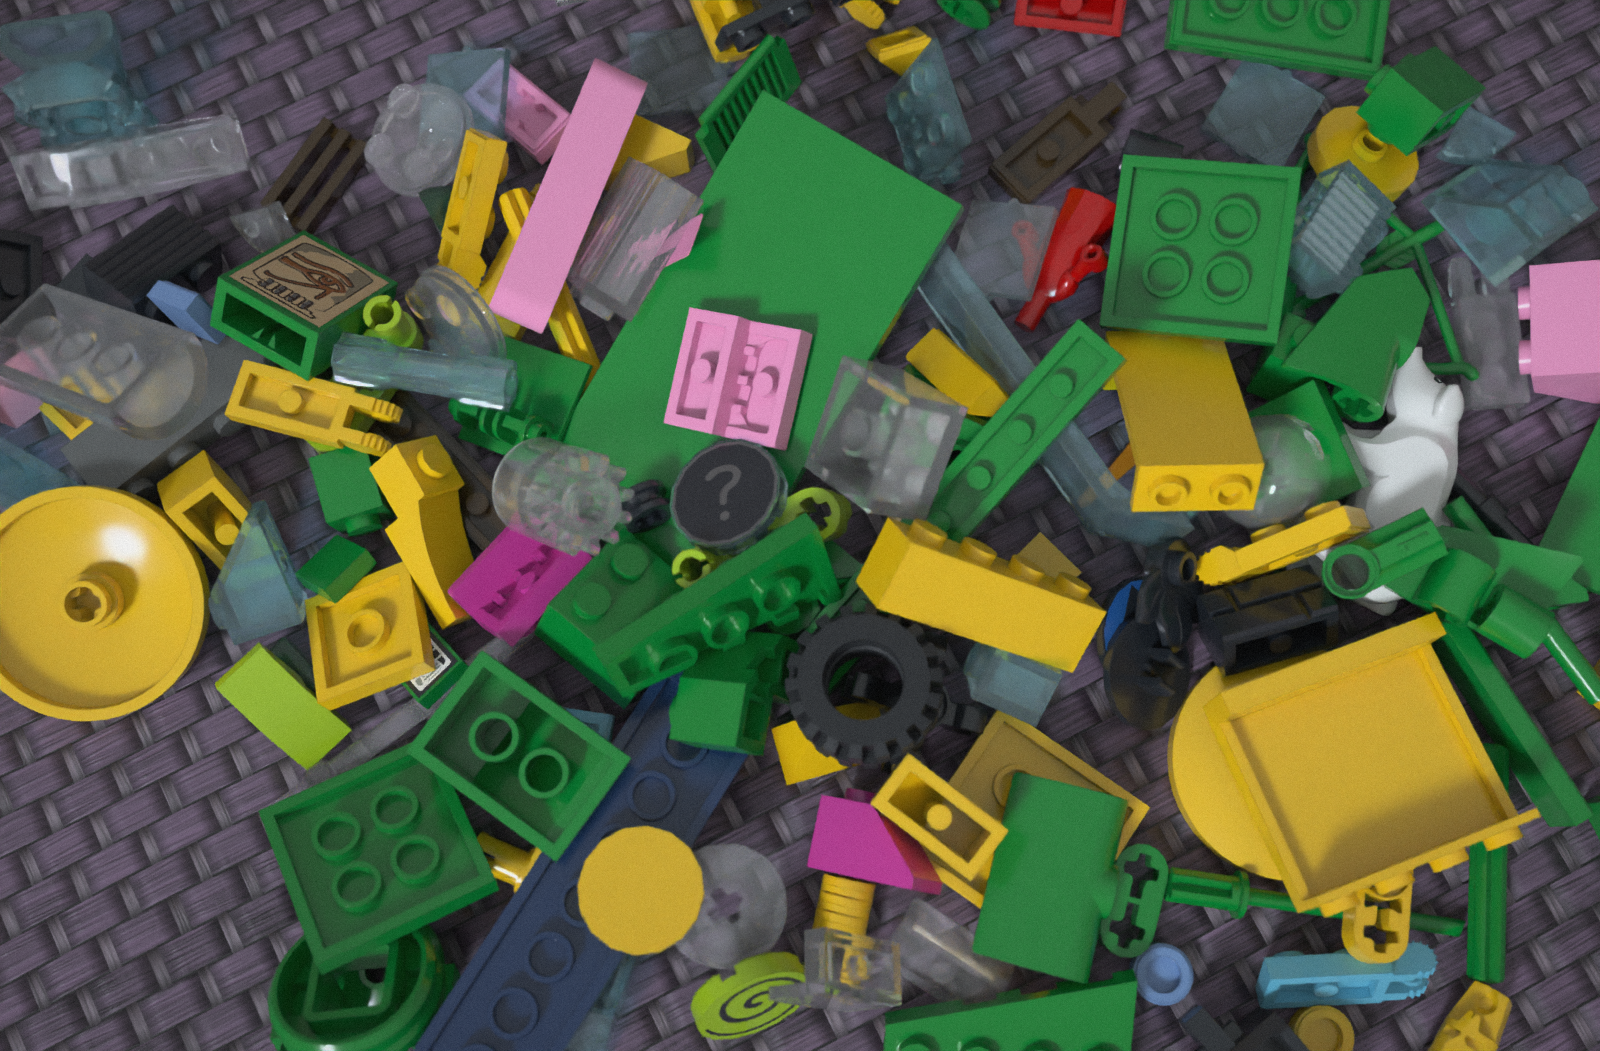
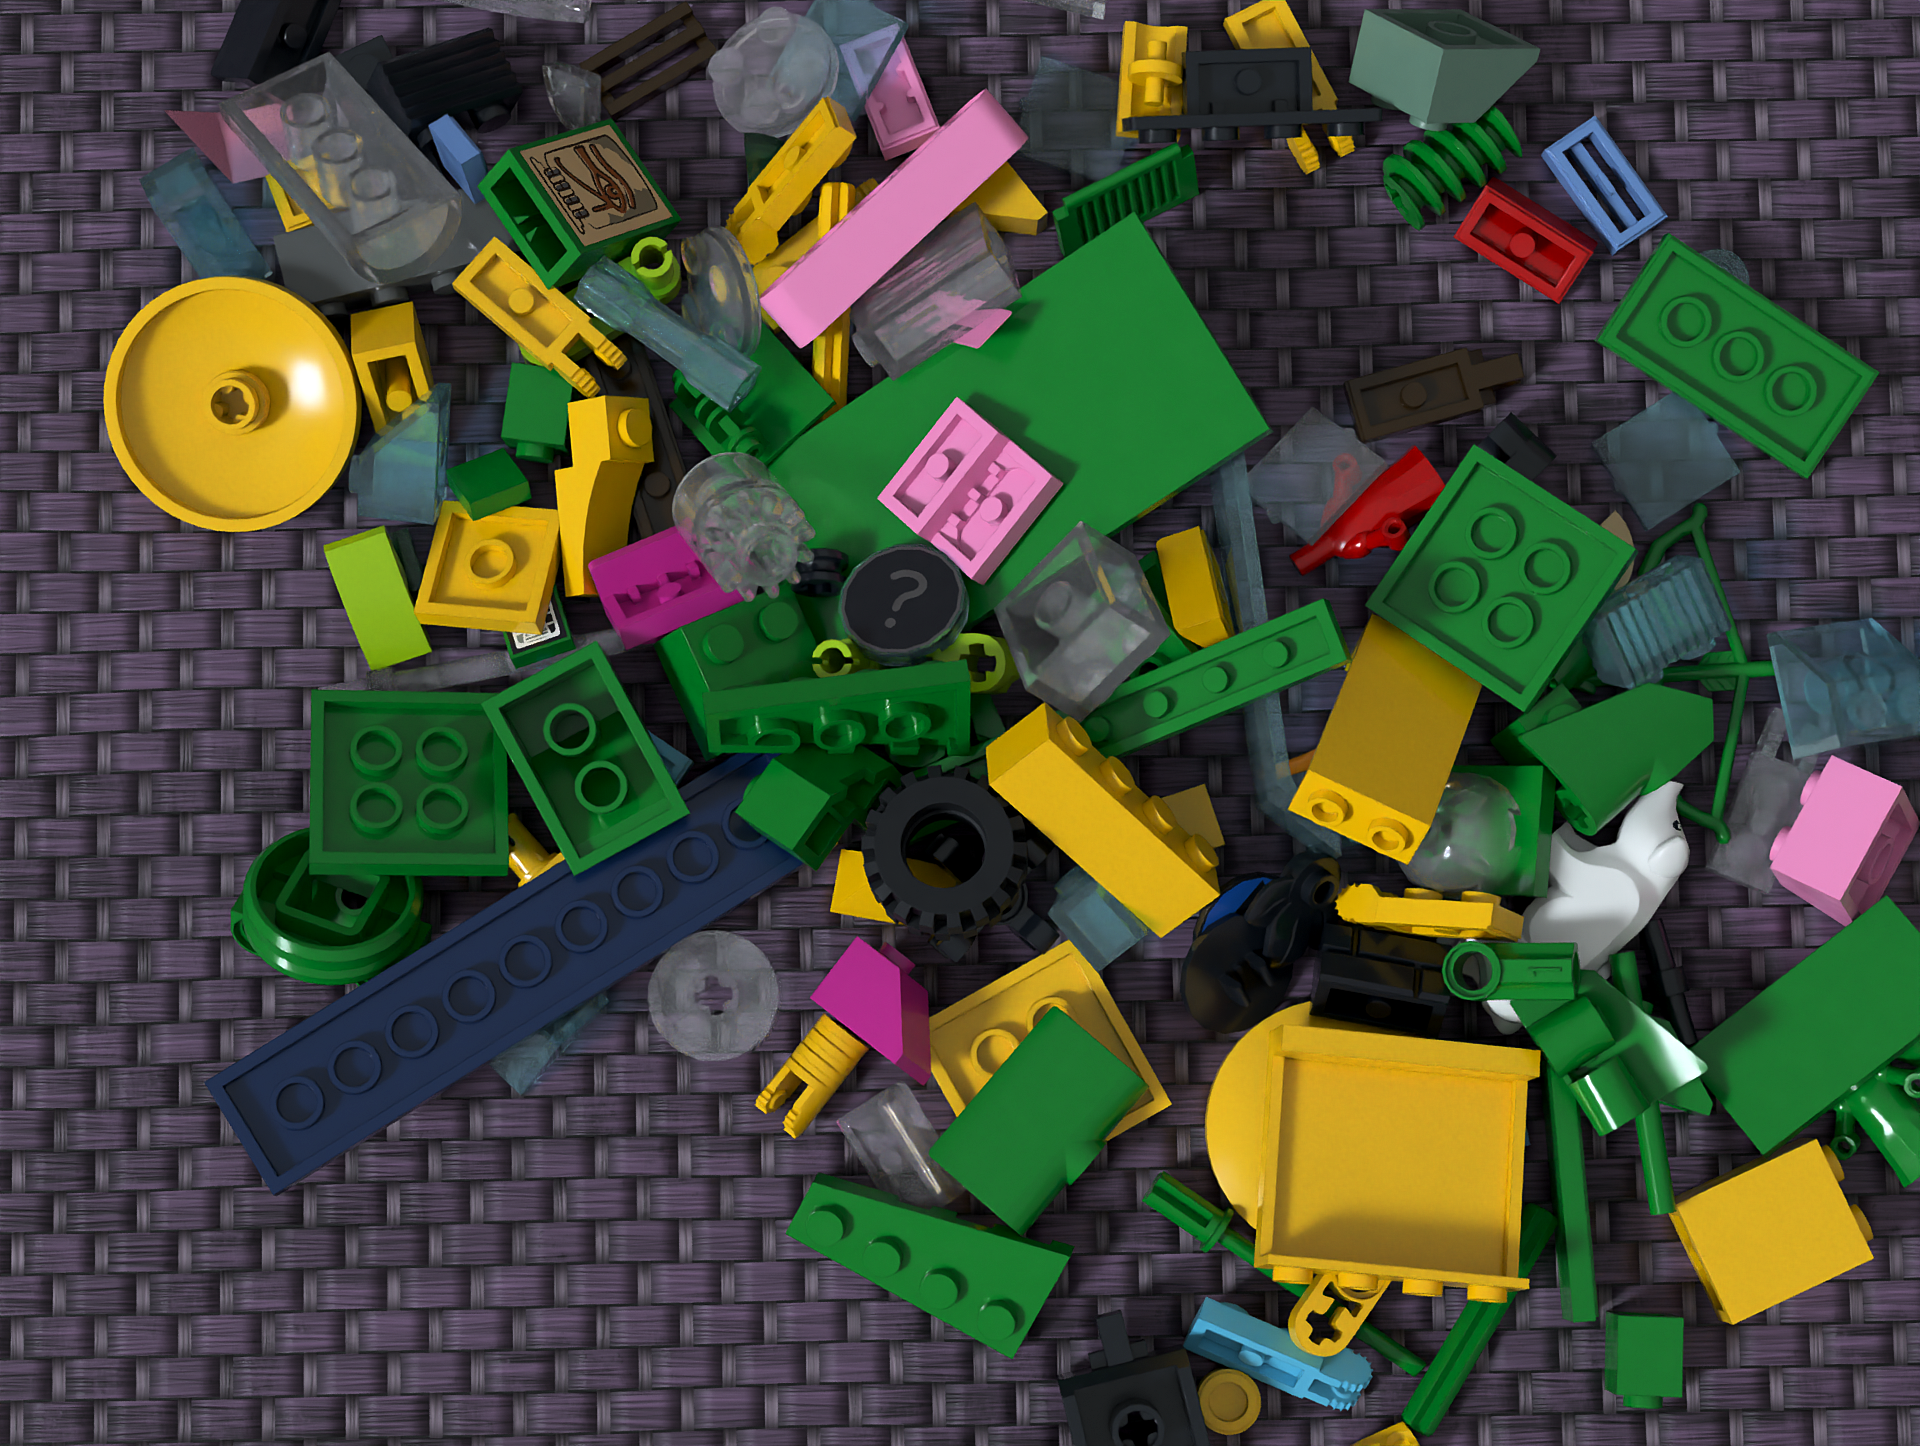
camera: 25 degrees right, 5 degrees up
yellow tile [578,826,704,956] -> none
lime tile [690,952,813,1040] -> none
clear panel [769,927,902,1012] -> none
yellow slope [865,26,932,79] -> none
yellow slope [870,753,1009,881] -> none
clear light blue hinge [885,38,972,185] -> none
green beam [1098,844,1168,958] -> none
medium blue tile [1129,942,1193,1006] -> none
yellow plate [1307,106,1419,206] -> none
green brick [1356,46,1486,156] -> none
clear light blue tile [1436,107,1516,165] -> none

